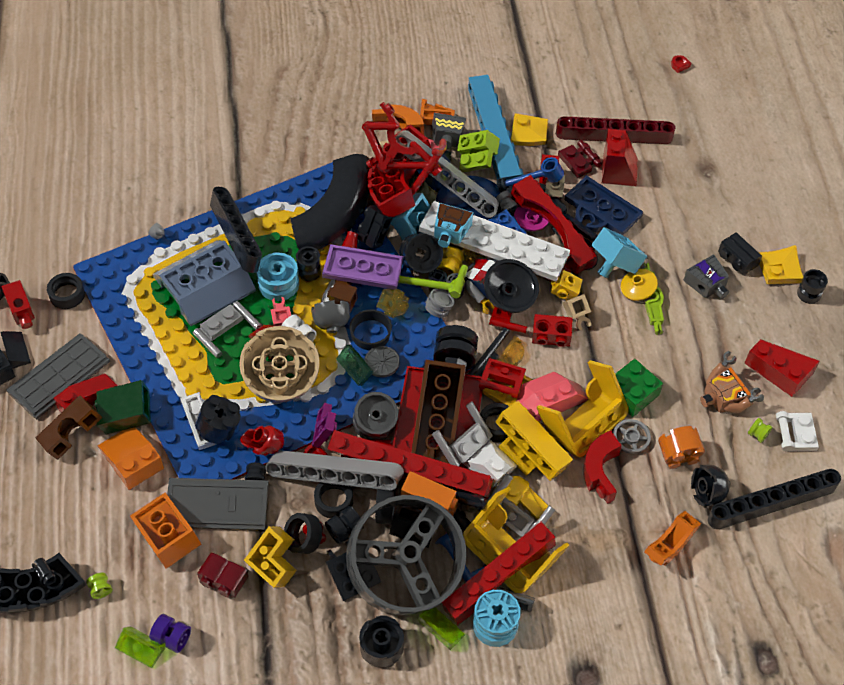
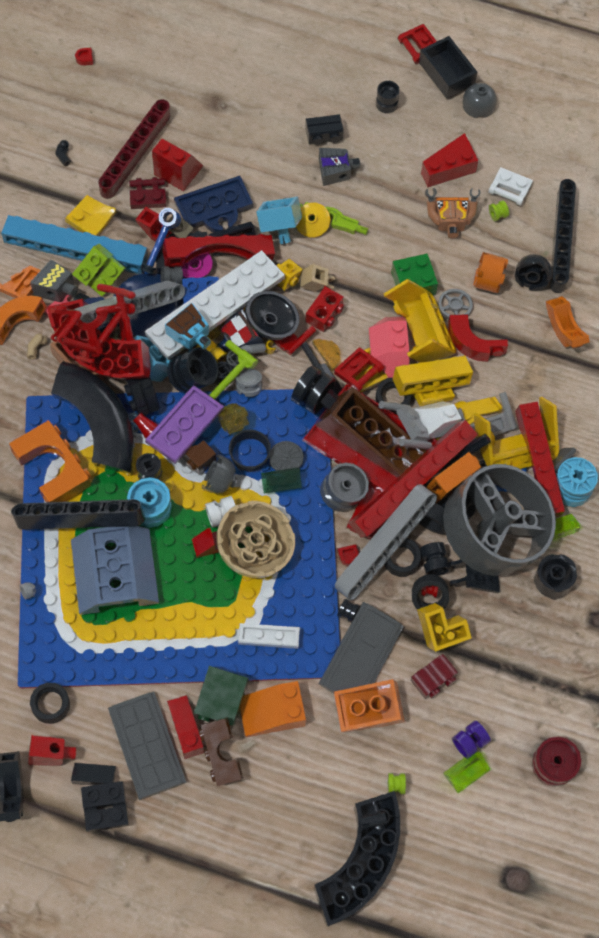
camera: 65 degrees left, 10 degrees up
light grey plate [193,301,262,358] -> none
black brick [195,395,241,444] -> none
red head [240,426,284,456] -> none
coral plate [271,297,291,326] -> none
magenta plate [312,403,337,448] -> none
yellow plate [759,245,803,284] -> none
none -> orange arch [9,420,91,502]
none -> black arm [55,140,71,166]

